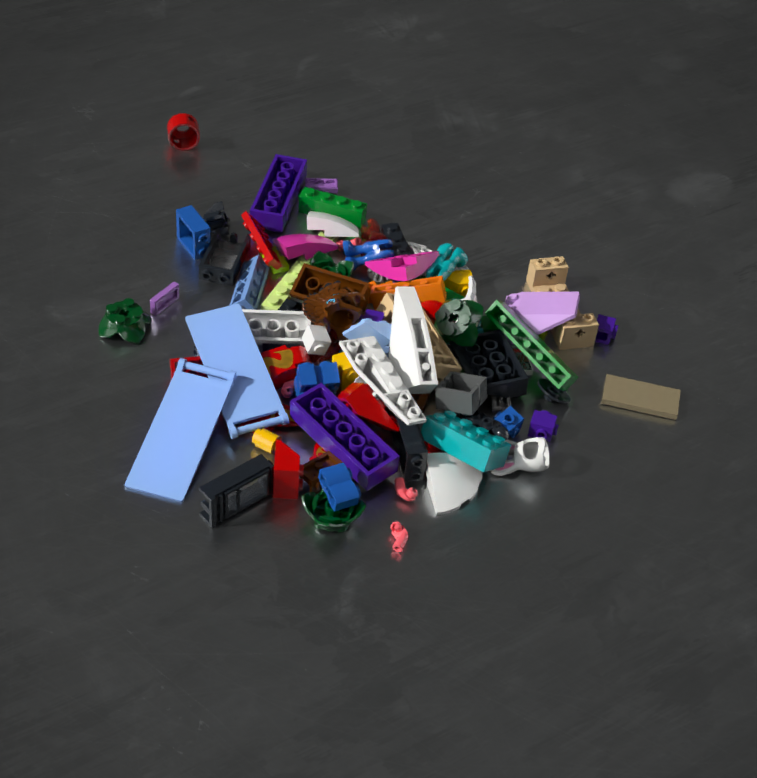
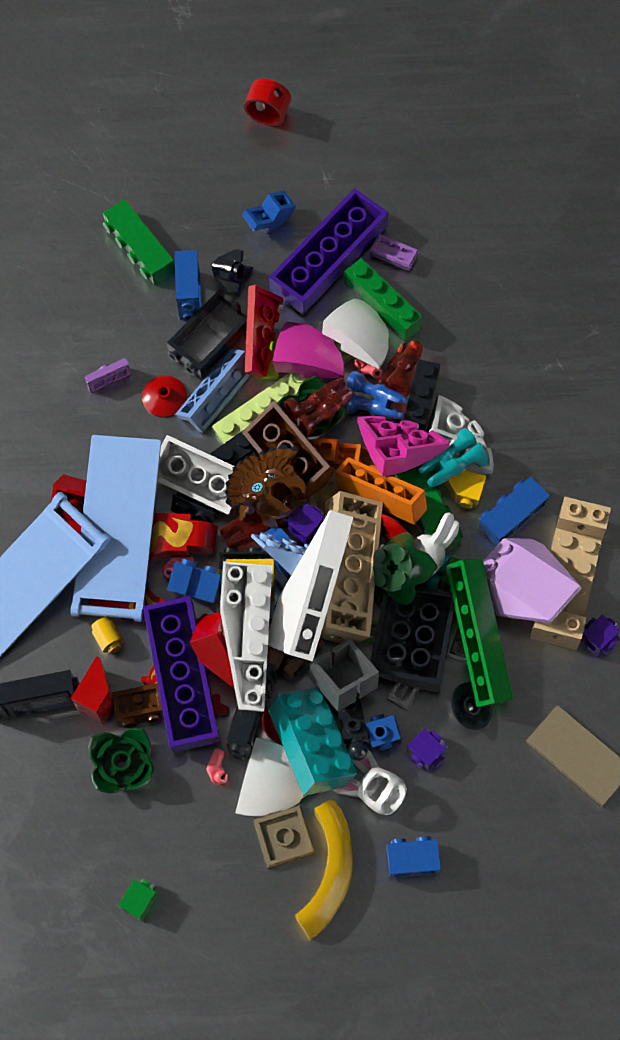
camera: 35 degrees right, 25 degrees up
dark green brick [99,298,152,344] -> none
white brick [302,324,331,355] -> none
blue brick [318,463,361,512] -> none
coral arm [390,522,409,552] -> none
none -> green brick [103,199,175,285]
none -> green brick [118,879,158,922]
none -> red dish [142,376,187,418]
none -> blue brick [242,191,296,234]
none -> dark tan tile [253,805,315,869]
none -> clear red piece [284,378,355,436]
none -> yellow brick [295,799,353,940]
none -> blue brick [386,836,441,878]
none -> blue brick [478,476,550,546]

